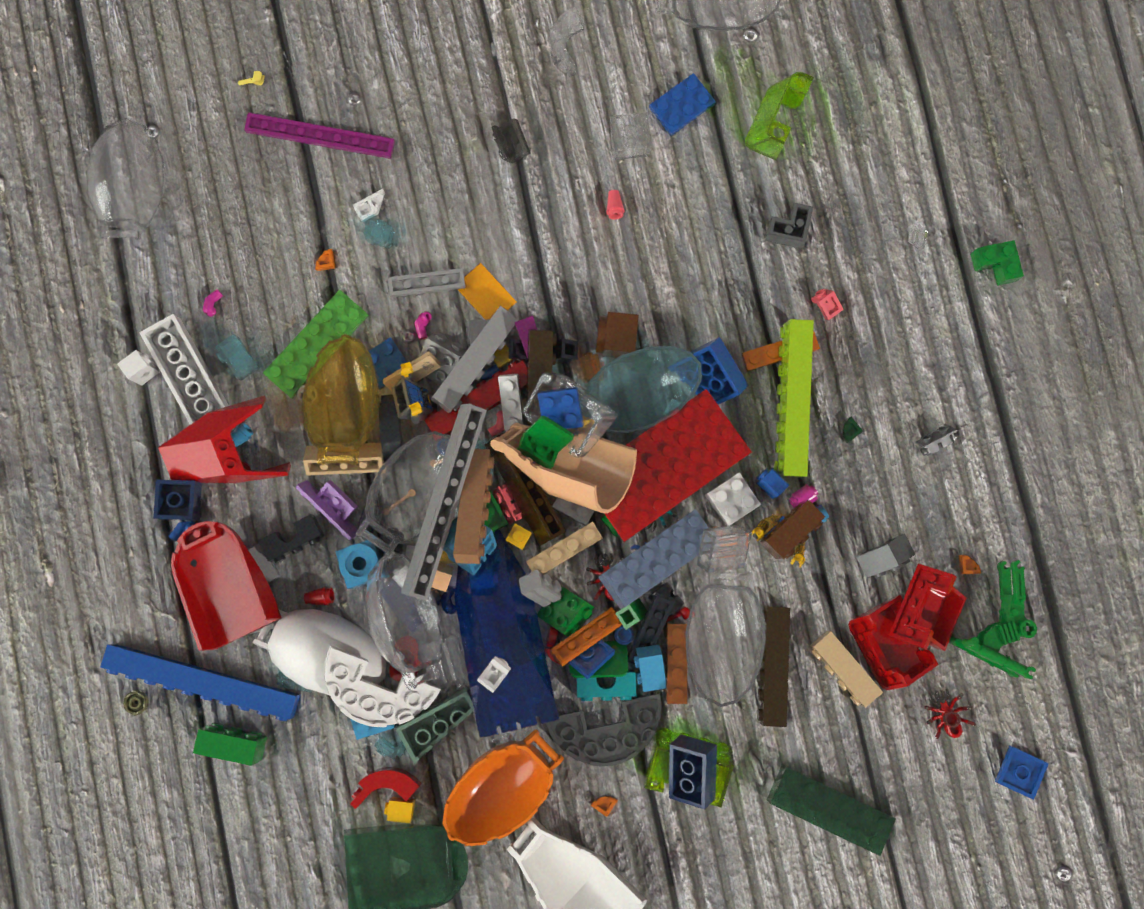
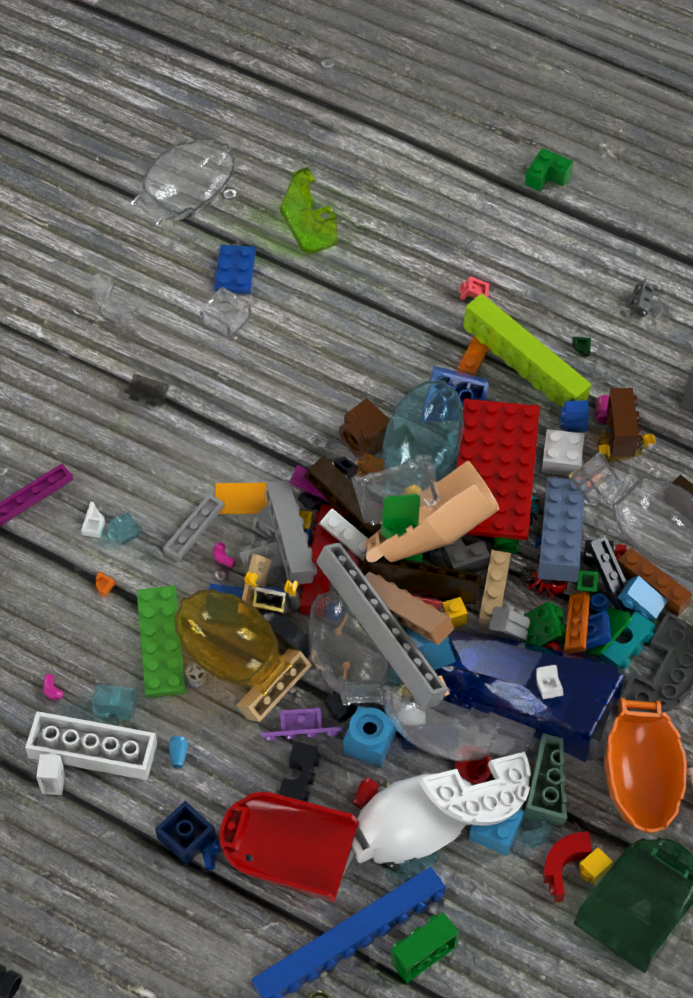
camera: 45 degrees left, 25 degrees down
red windscreen [158,395,291,483] -> none
blue plate [537,387,584,429] -> none
coral cone [606,190,625,220] -> none
dark grey brick [765,203,813,249] -> none

